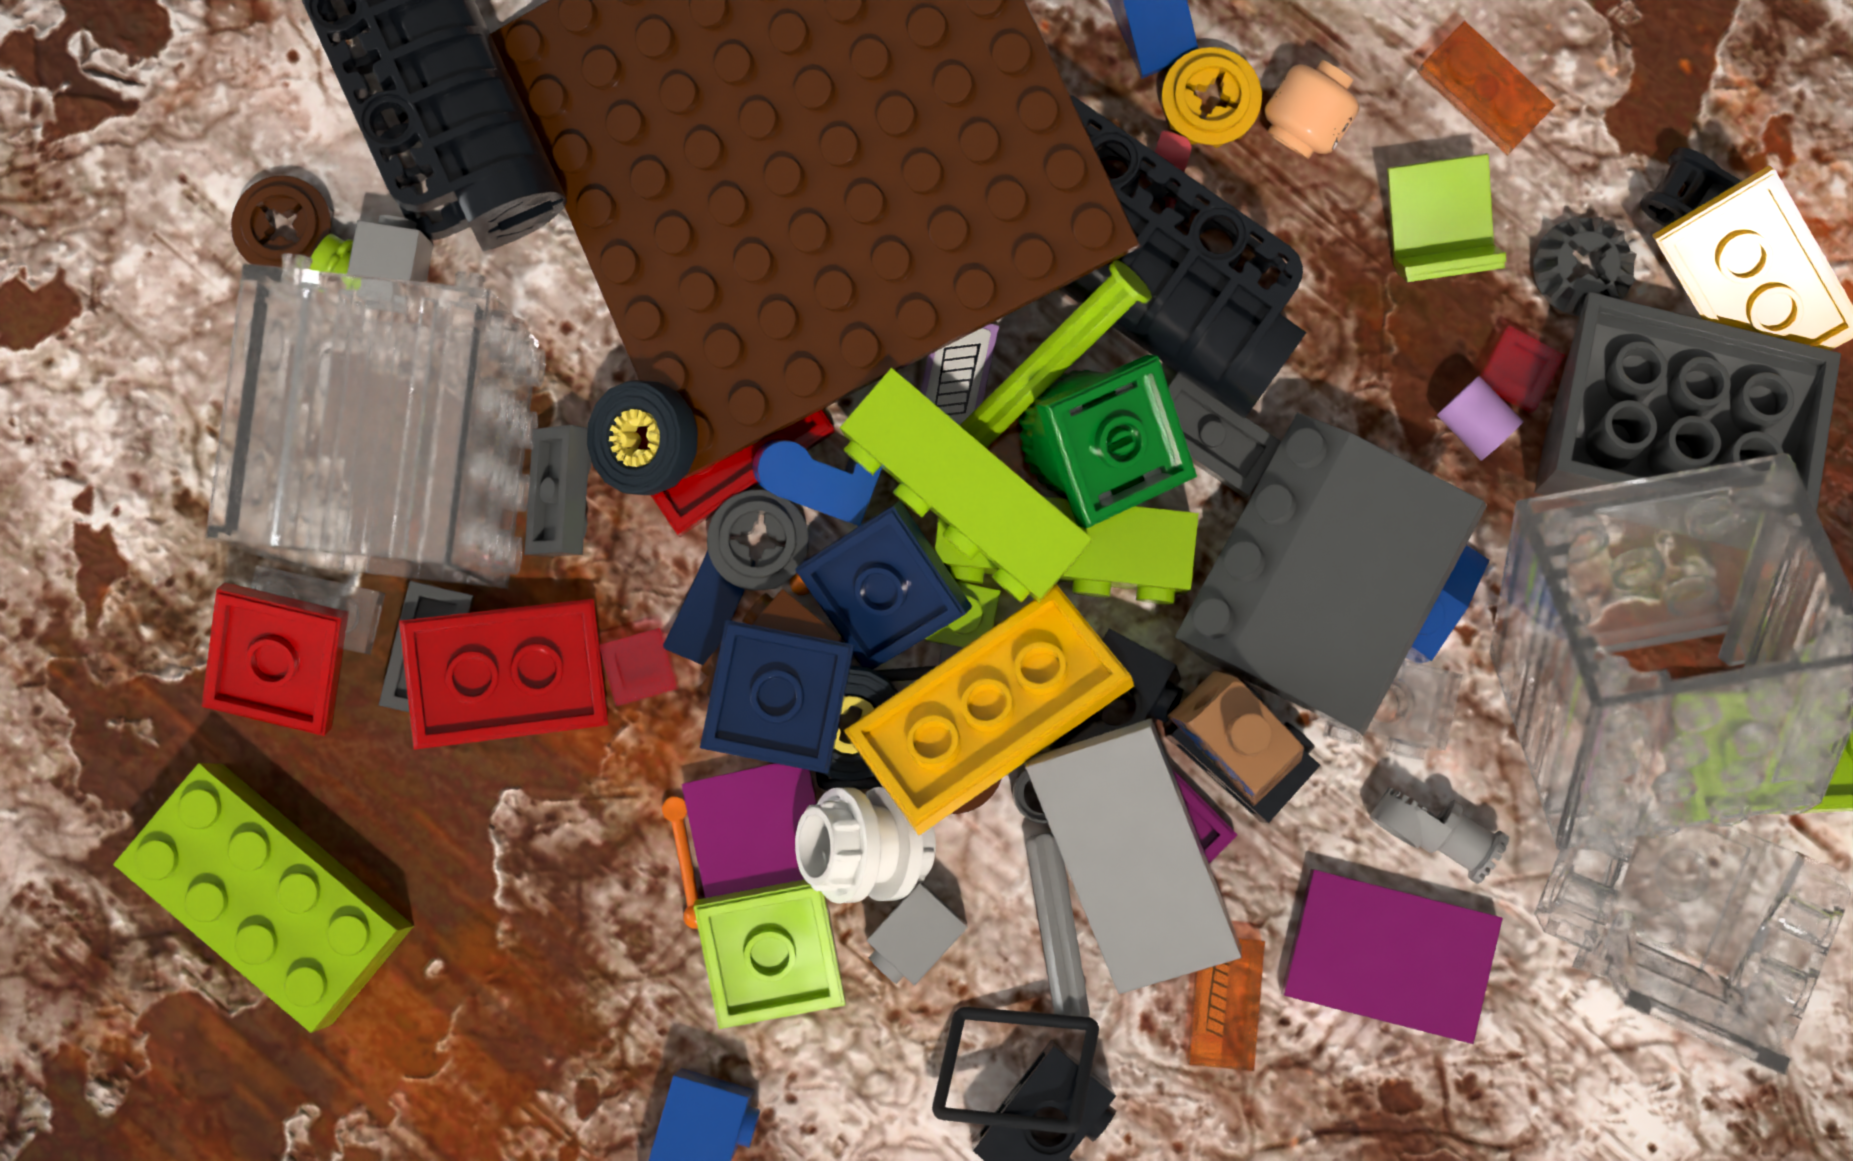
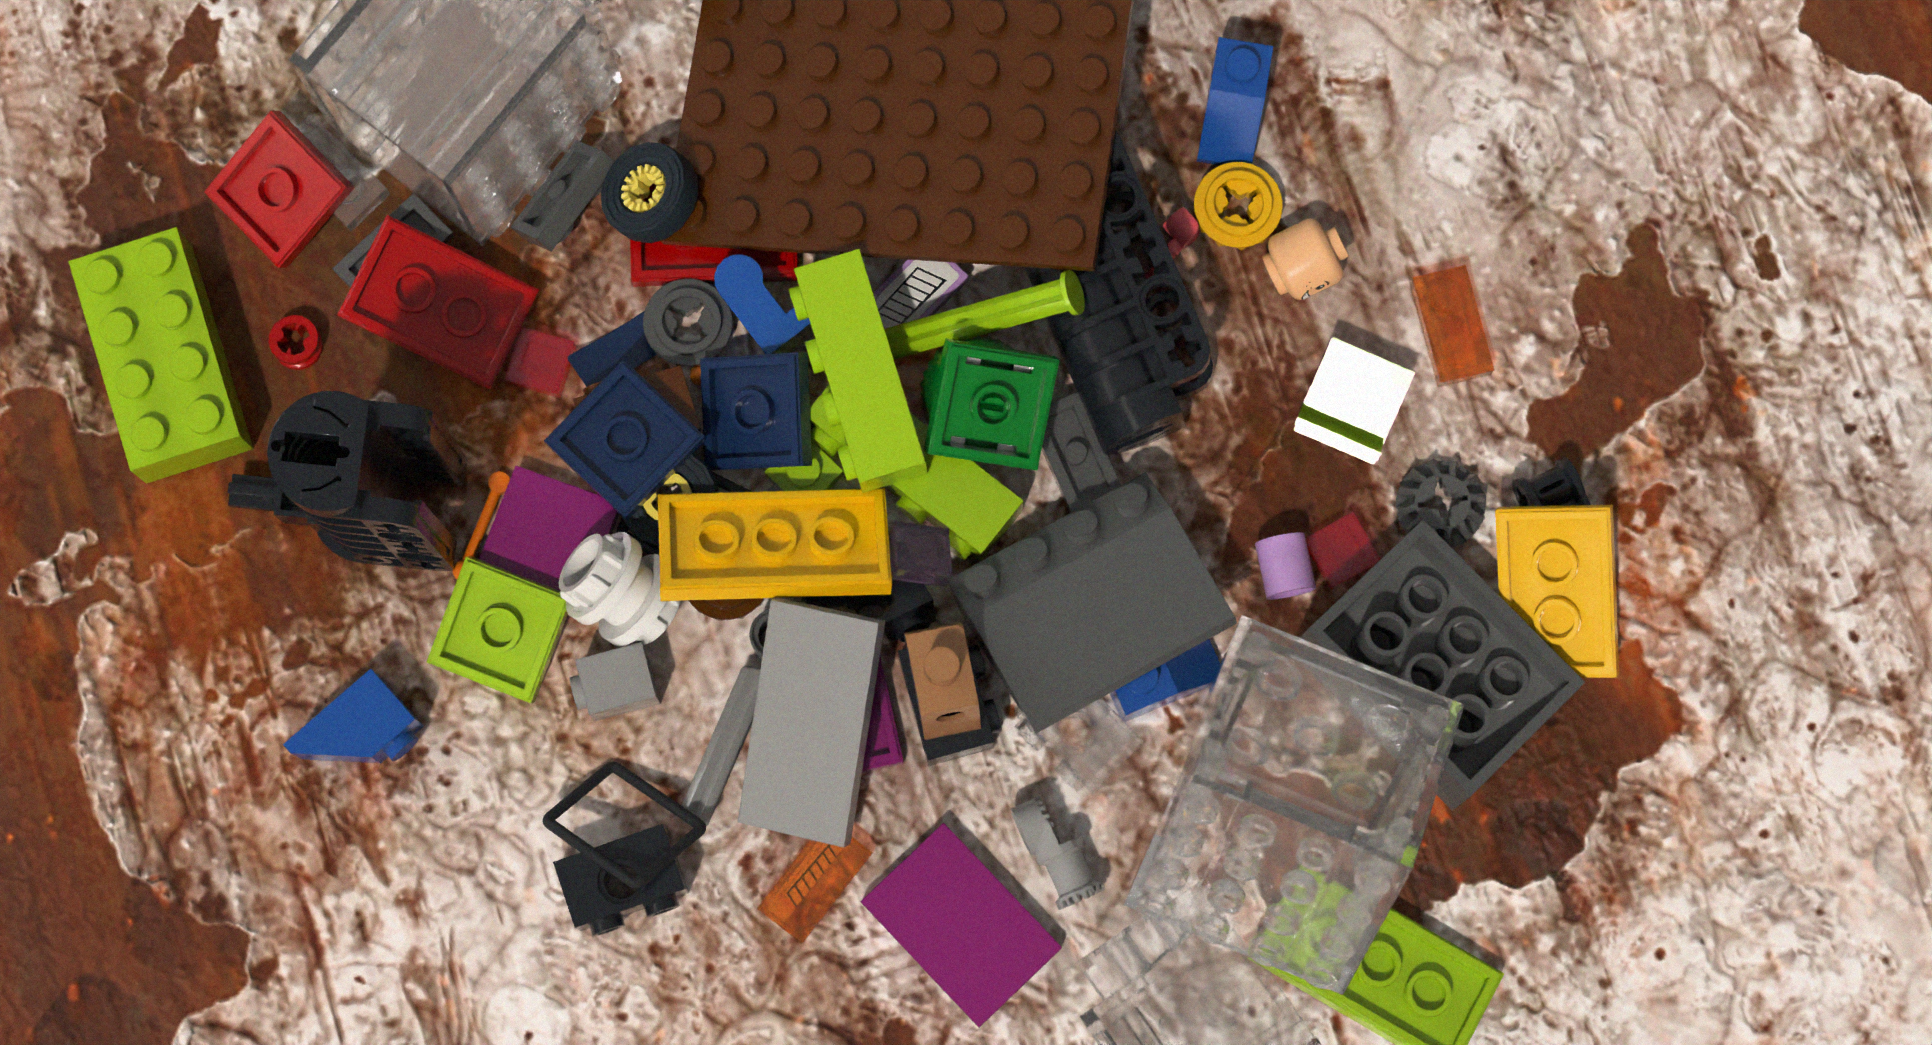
camera: 25 degrees right, 5 degrees down
none -> black piece [227,391,468,571]
none -> red bush [268,315,323,370]
none -> tile [889,521,952,587]

